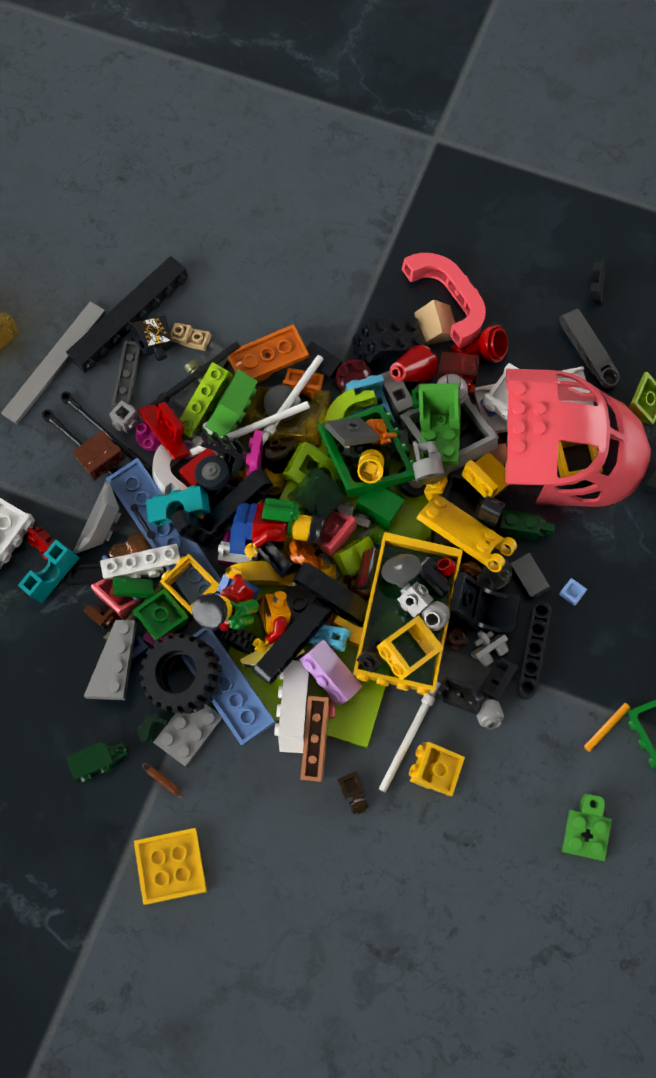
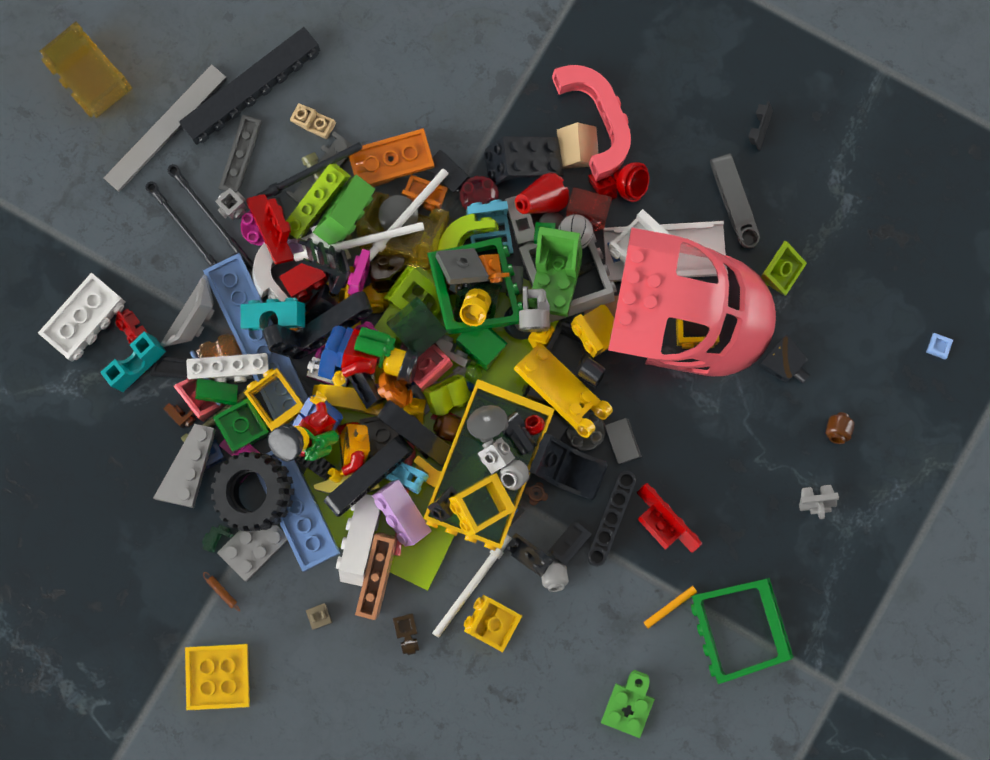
camera: 10 degrees right, 10 degrees up
dark green hinge [66,742,128,784] -> none
copper bracket [72,431,125,481] -> none
torso [130,315,171,361] -> none
black hinge [131,504,155,539] -> none
black wheel [195,456,230,491] -> none
black tile [355,548,380,591] -> none
reddish brown plate [460,561,481,581] -> none
light grey hips [470,630,509,666] -> none
dark green hinge [498,510,555,541] -> none
light blue tile [559,578,587,606] -> none
none -> dark tan tile [306,603,332,630]
none -> red bracket [637,483,702,553]

